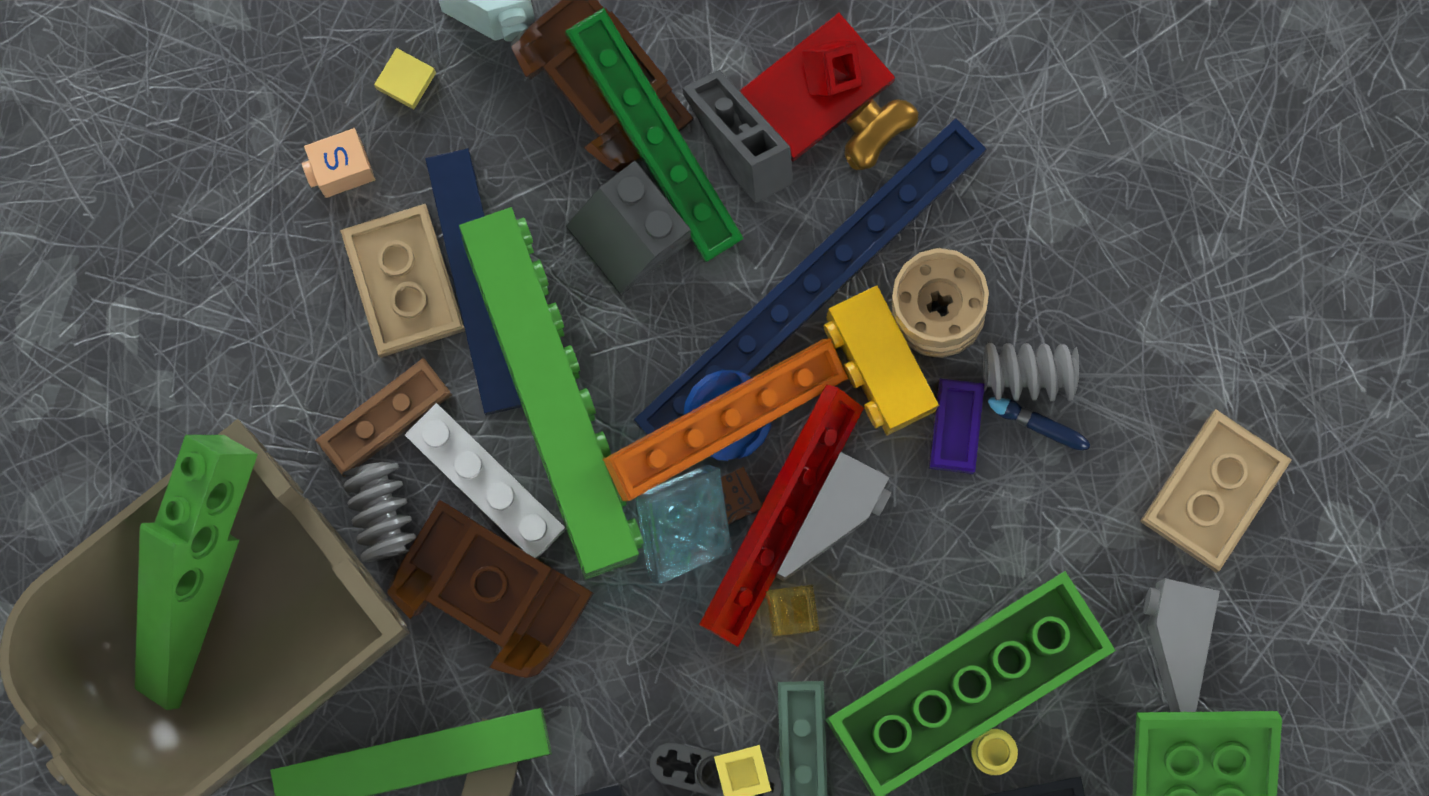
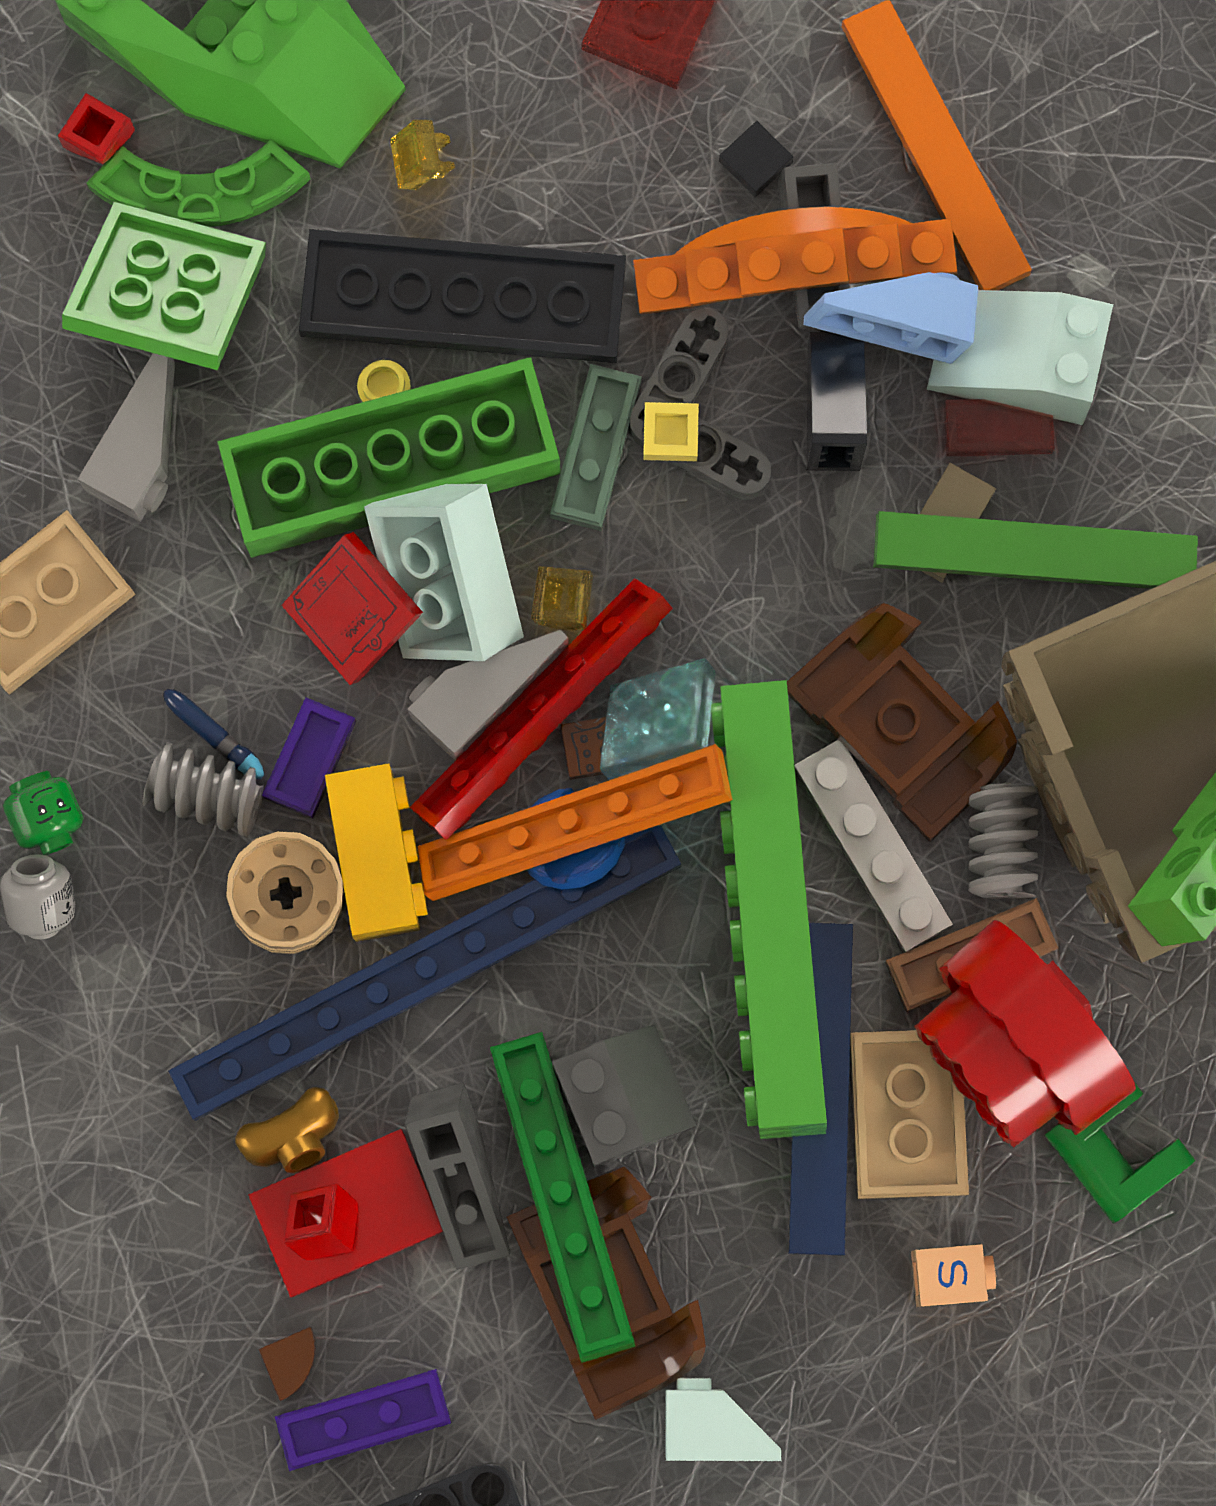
camera: 160 degrees left, 0 degrees up
light yellow tile [374,48,436,110] -> none
none -> light grey head [0,854,76,939]
none -> green head [3,771,84,855]
none -> red tile [281,532,423,685]
none -> light aqua slope [364,484,524,661]
none -> red piece [914,920,1136,1148]
none -> green connector [1045,1082,1196,1224]

